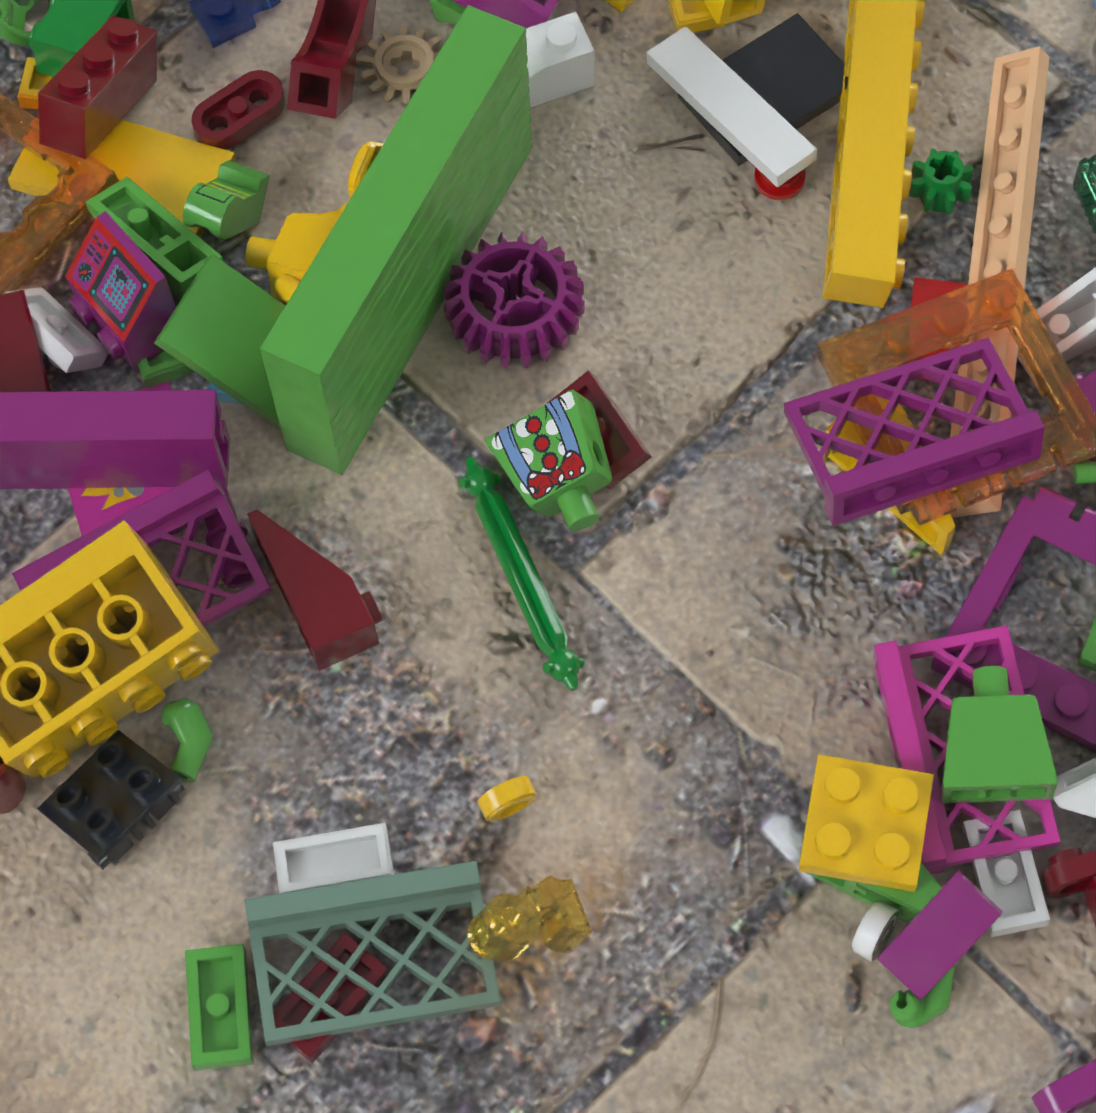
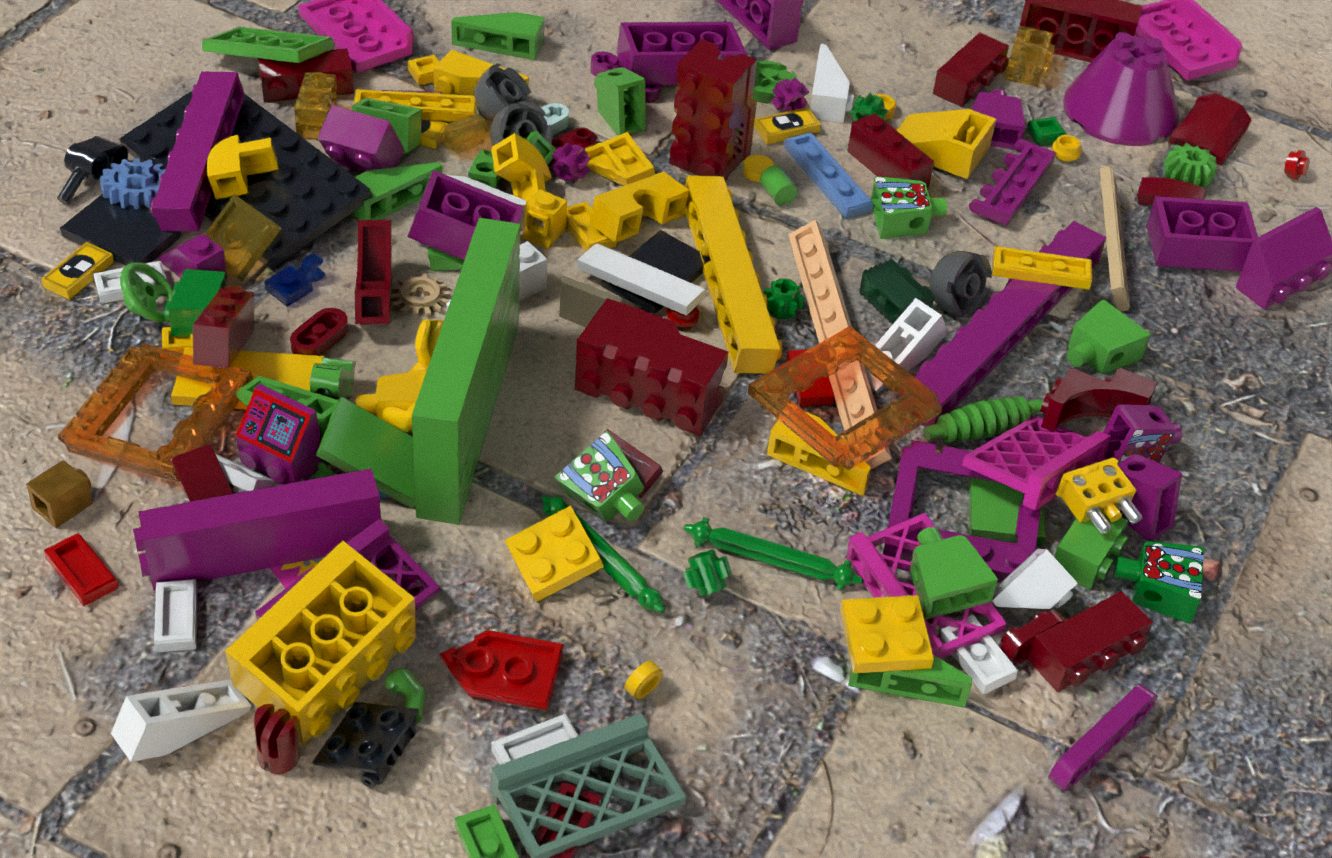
camera: 25 degrees left, 20 degrees down
dark red slope [247,509,383,671] -> none
magenta gear [443,231,585,370] -> none
clear yellow leg [467,875,592,962] -> none
magenta fence [784,337,1045,526] -> none
white tile [852,900,900,962] -> none
magenta tile [877,870,1003,1000] -> none
bright green arm [889,965,955,1028] -> none
none -> red tile [439,630,564,710]
none -> yellow plate [504,506,604,602]
none -> dark tan slope [559,276,642,327]
none -> dark red piece [575,298,729,436]
none -> green gear [682,550,732,596]
none -> green wheel [683,517,863,591]

